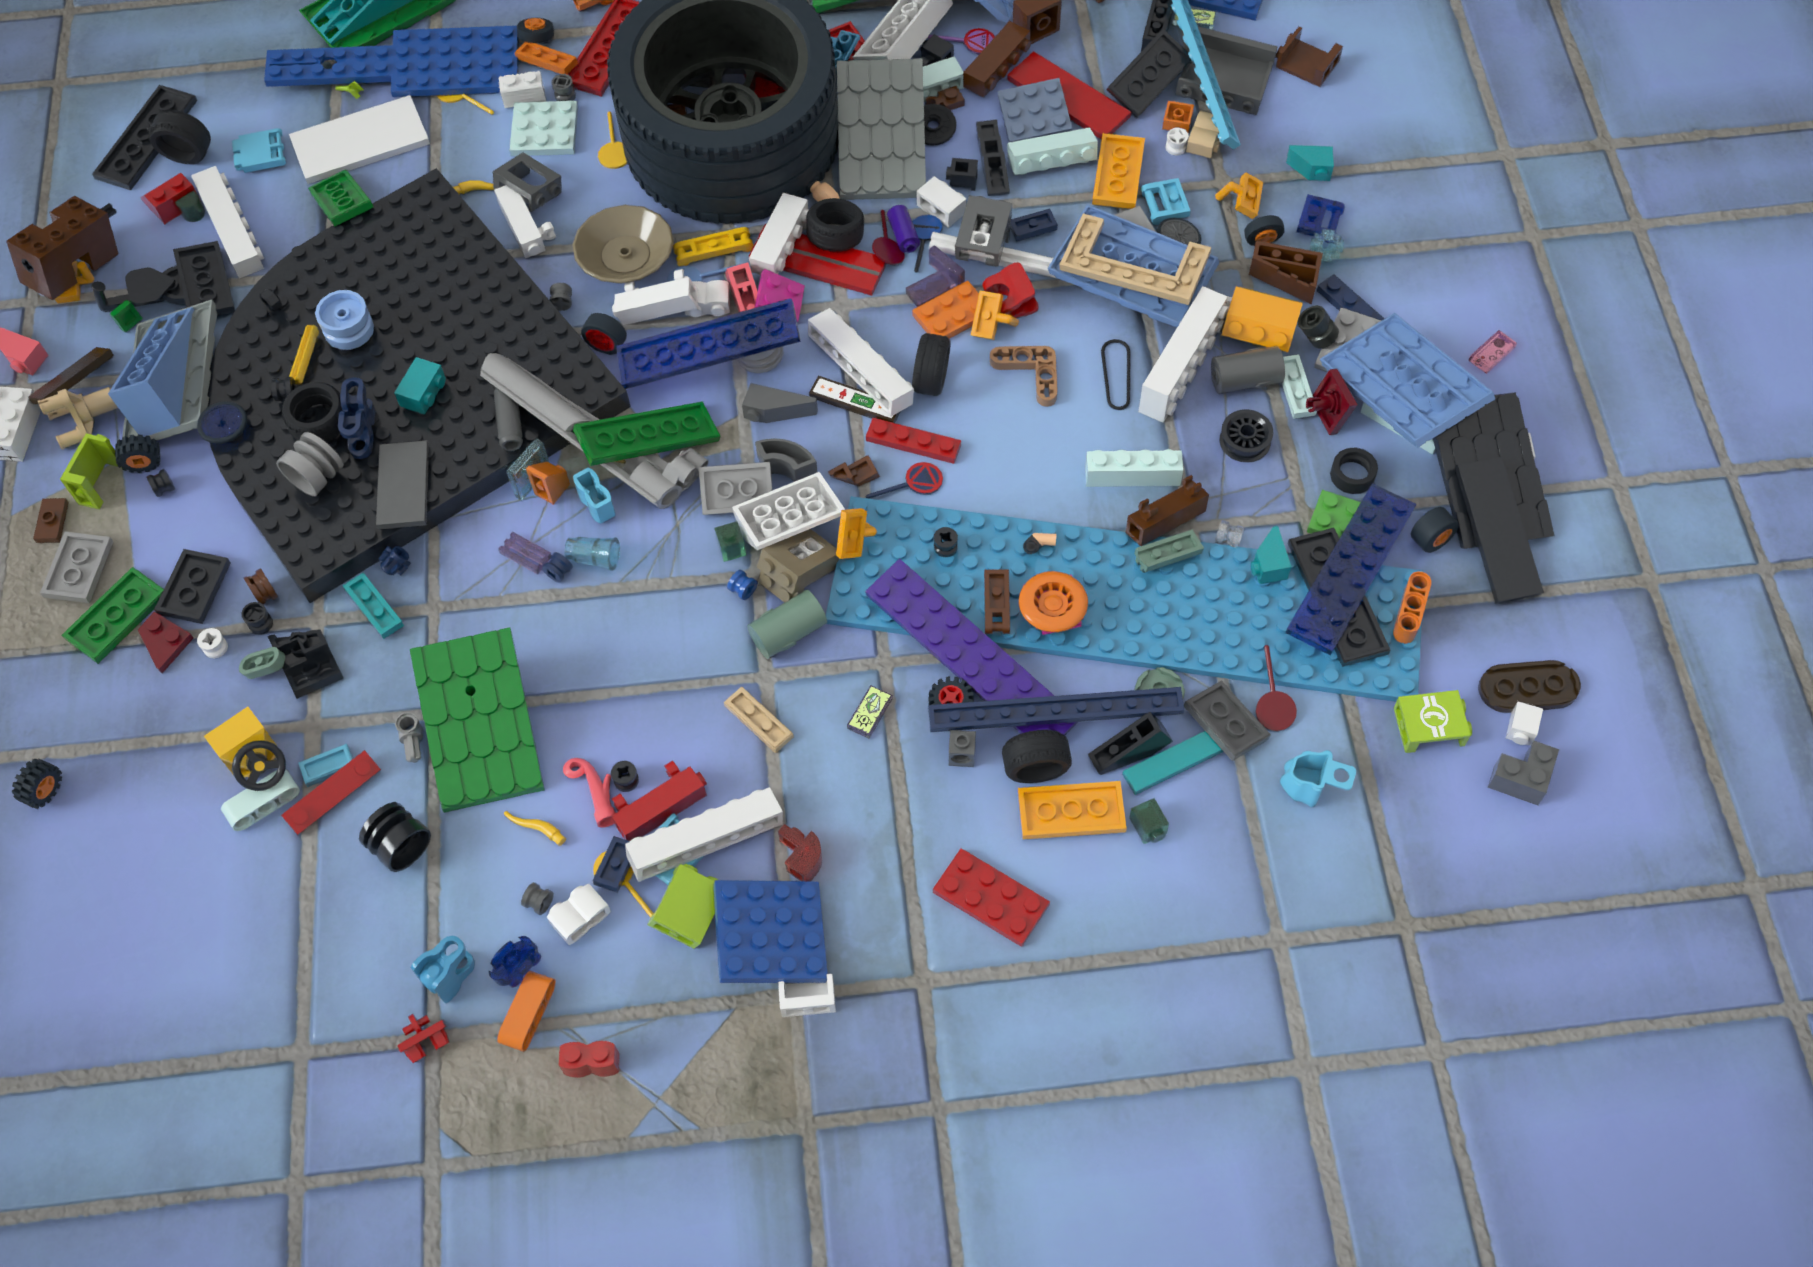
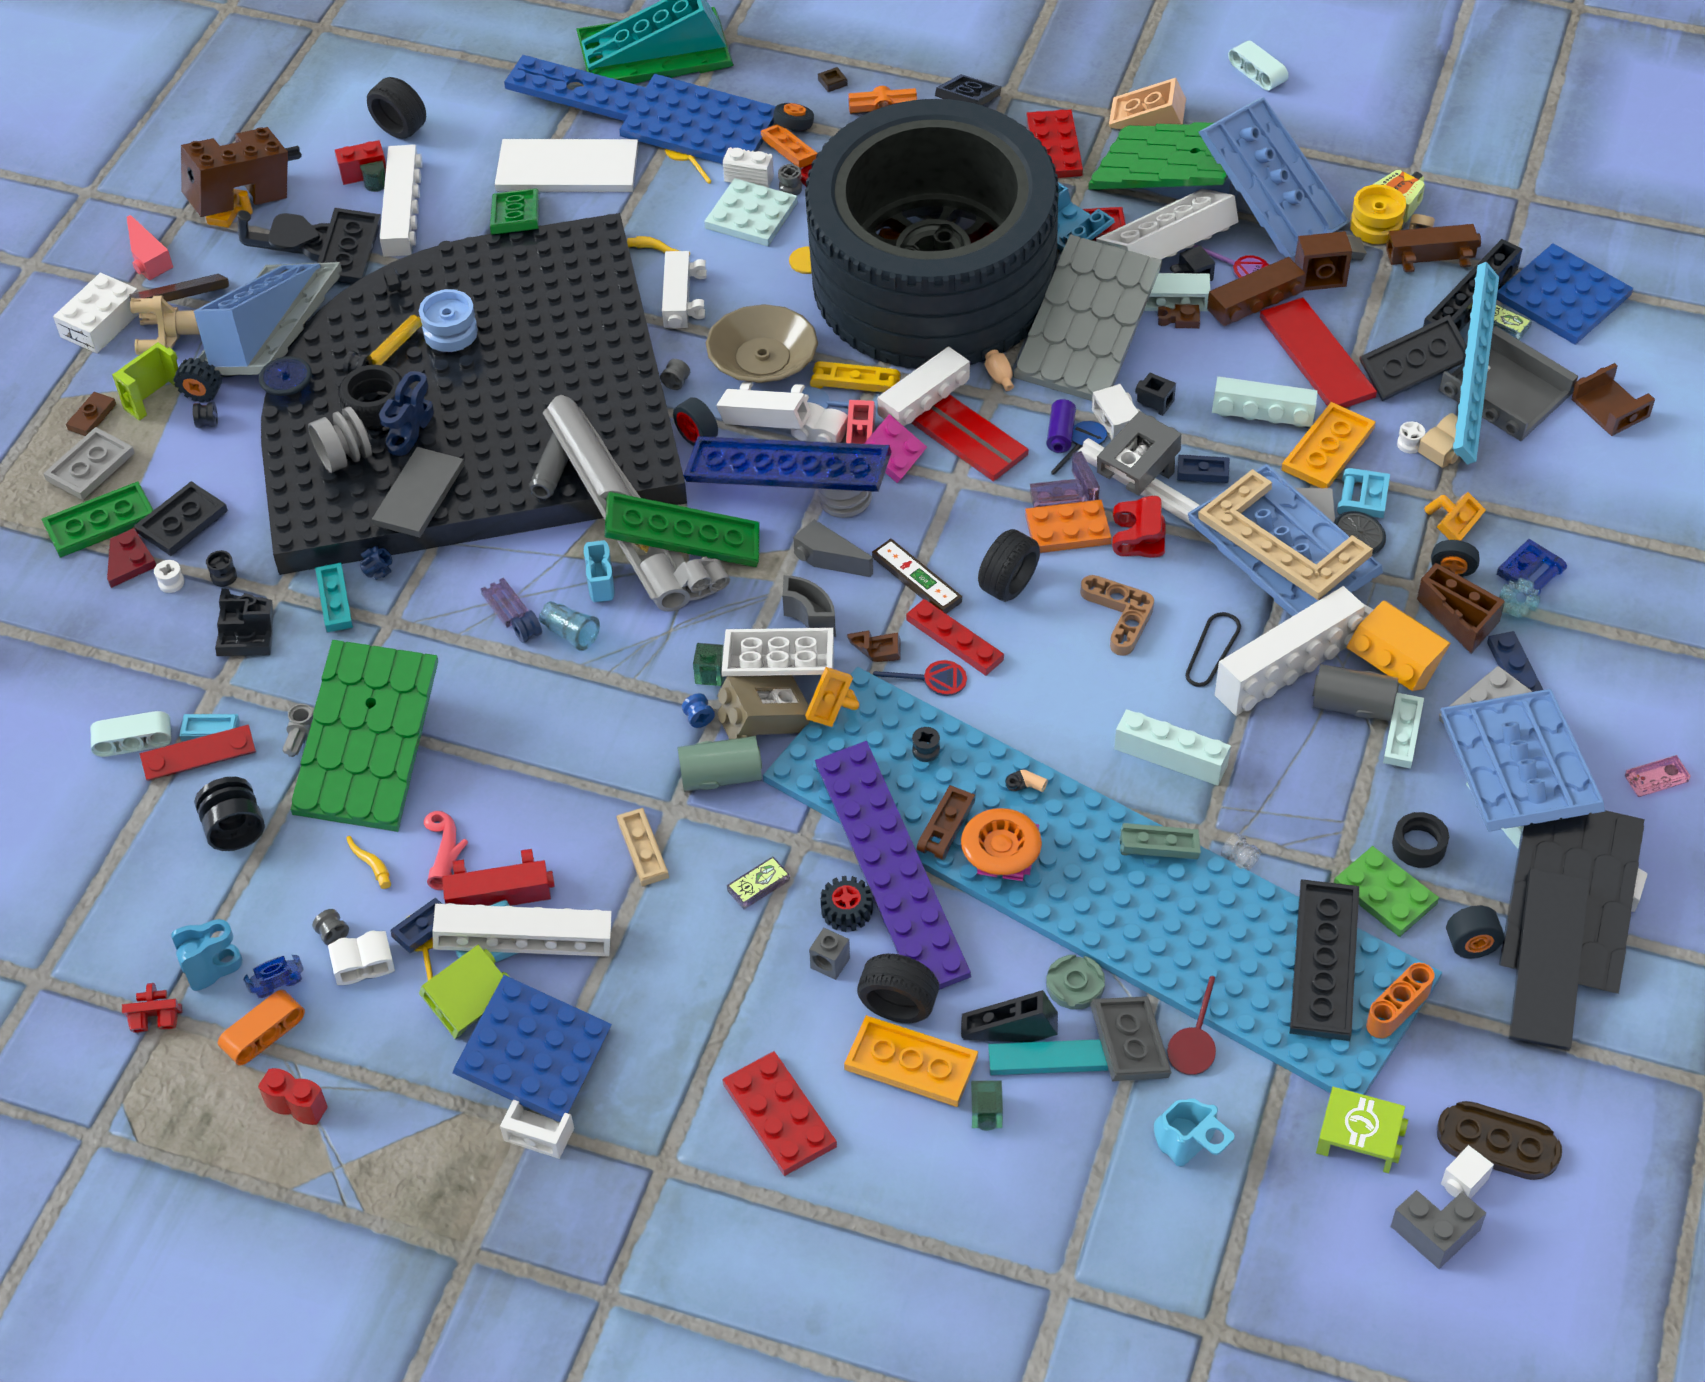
camera: 25 degrees right, 10 degrees down
black tile [92,85,197,190] -> none
green plate [109,300,143,333] -> none
piece [204,706,286,791] -> none
medium azure plate [232,128,286,173] -> none
sand green plate [239,647,285,679] -> none
reddish brown wheel [243,568,278,605] -> none
lime hand [335,81,364,99] -> none
teal brick [394,357,446,414] -> none
dark grey panel [493,152,562,212] -> none
clear light blue tile [507,439,550,501] -> none
orange slope [526,462,570,505] -> none
black wheel [611,761,639,792] -> none
light grey plate [699,462,773,515] -> none
clear red brick [778,824,822,881] -> none
black tyre [806,198,864,252] -> none
white brick [808,308,914,416] -> none
dark red piece [872,209,905,265] -> none
black wheel [924,104,957,145] -> none
dark blue plate [928,687,1184,733] -> none
light orange plate [971,291,1019,340] -> none
black slope [976,120,1010,196] -> none
sand blue plate [997,78,1072,142] -> none
reddish brown brick [1125,475,1209,546] -> none
orange piece [1162,101,1194,133] -> none
black wheel [1219,409,1273,463] -> none
teal slope [1251,526,1291,584] -> none
teal slope [1286,145,1334,181] -> none
clear blue plate [1286,483,1416,656] -> none
pearl dark grey wheel [1298,305,1339,349] -> none
dark red plate [1306,369,1357,435] -> none

